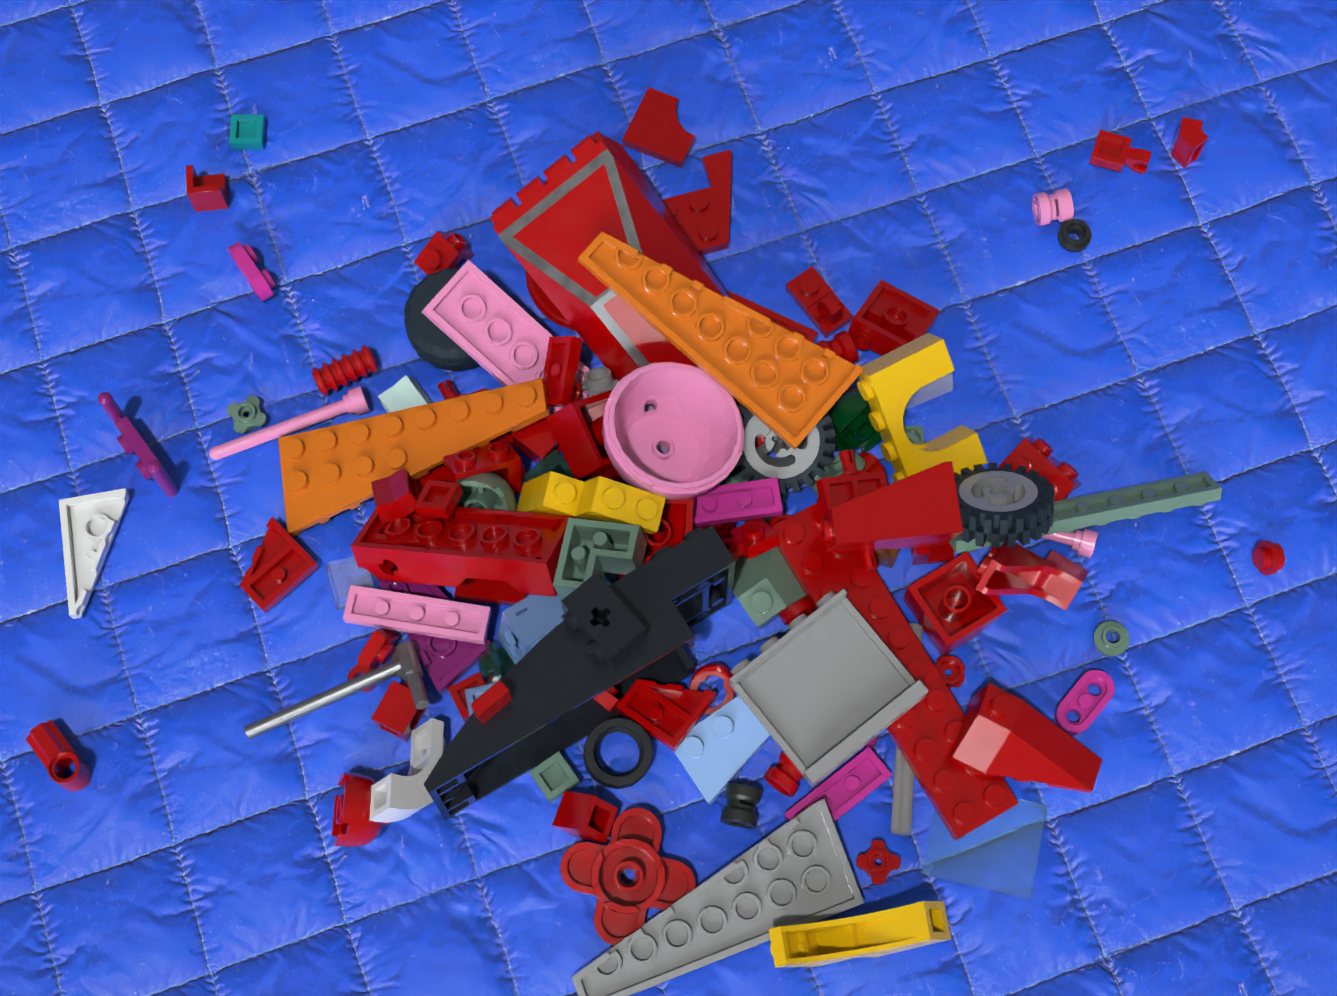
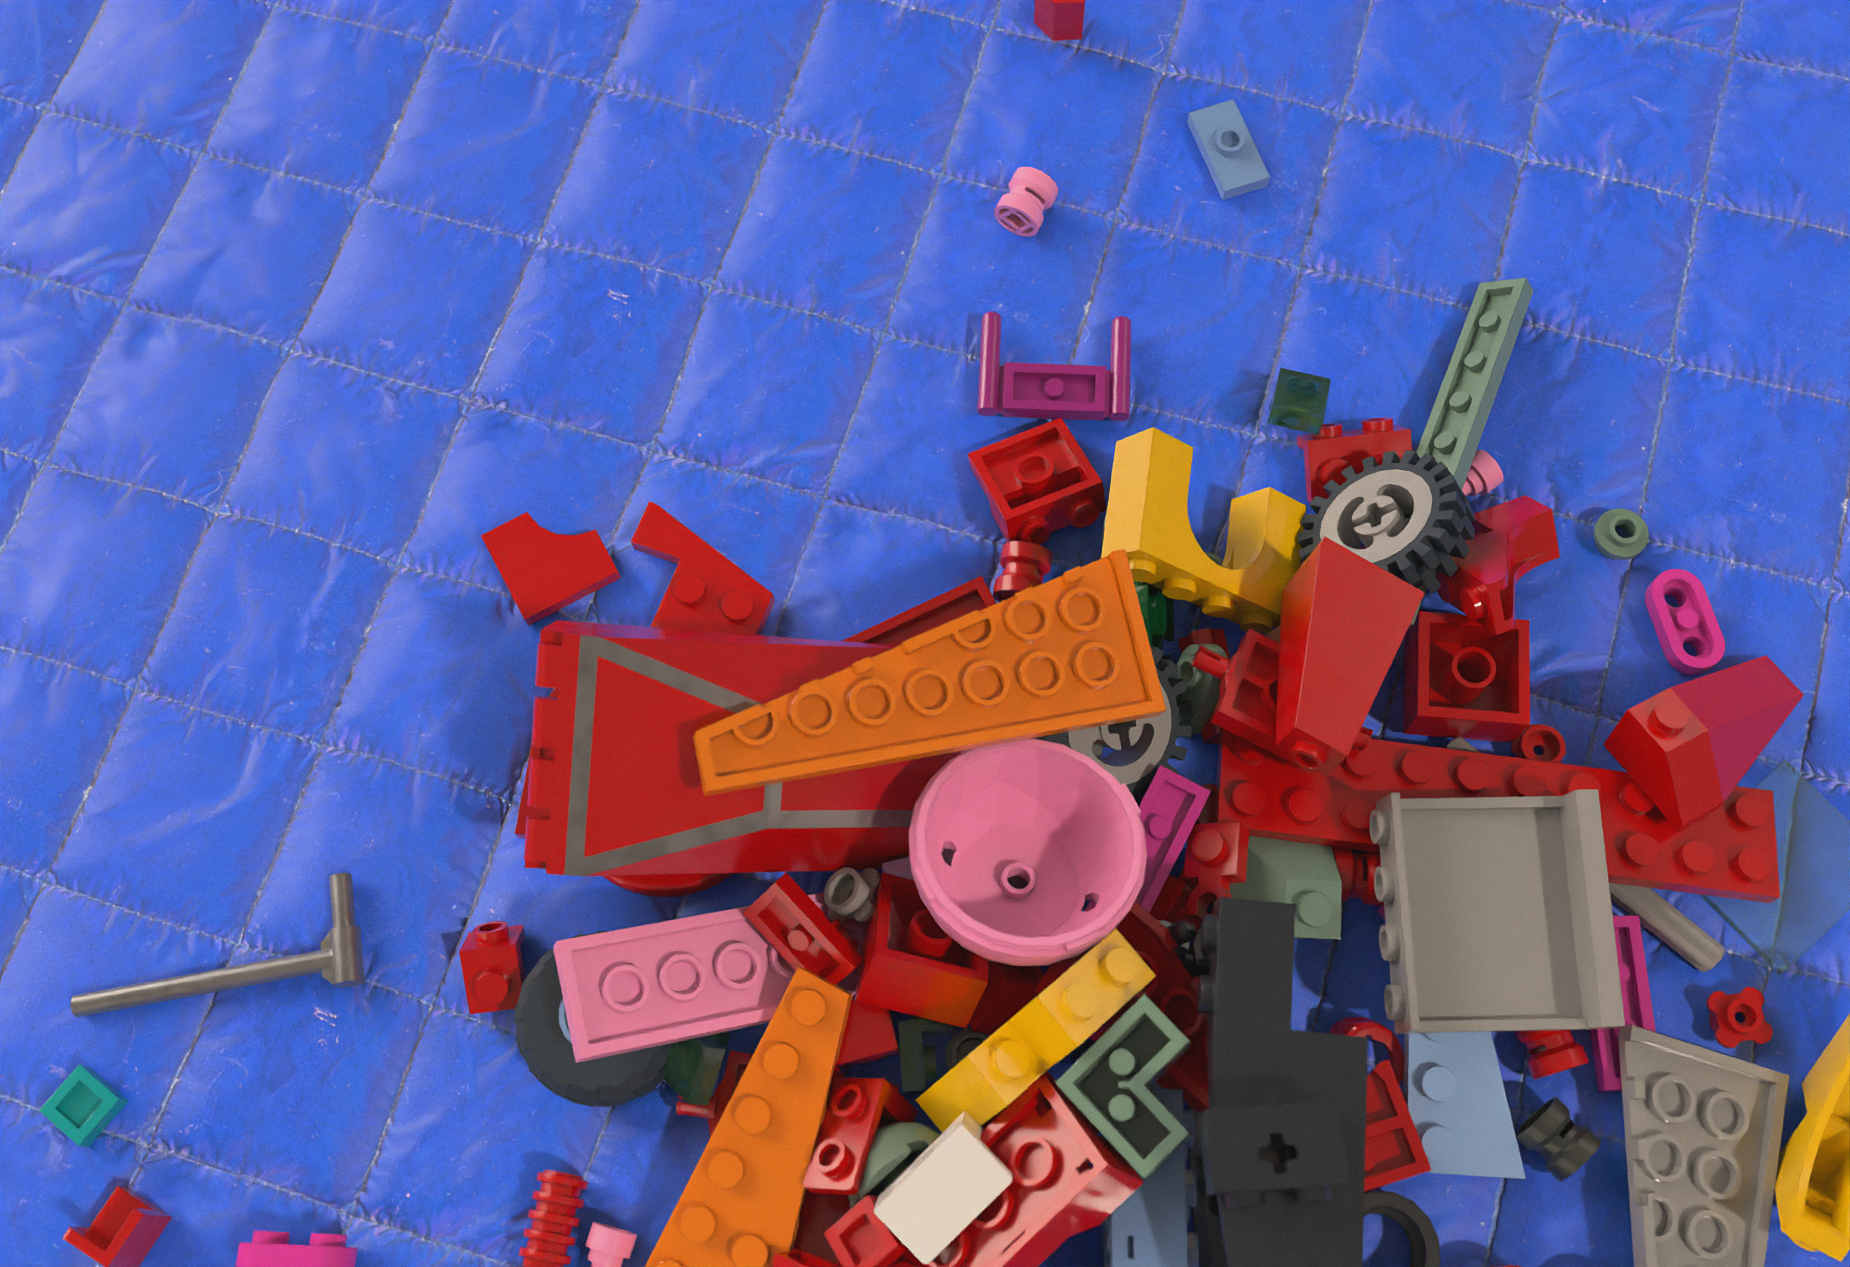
camera: 50 degrees left, 0 degrees up
light aqua piece [378,375,432,413] -> none
red hinge [785,266,853,339] -> none
pearl dark grey plate [1057,219,1092,252] -> none
red plate [1089,130,1152,174] -> none
red plate [1252,540,1285,576] -> none
none -> flat silver bar [71,873,365,1017]
none -> clear green bracket [663,1032,730,1106]
none -> white panel [873,1111,1012,1264]
none -> magenta plate [977,311,1132,421]
none -> medium blue plate [1187,99,1270,200]
none -> clear green bracket [1268,367,1331,435]

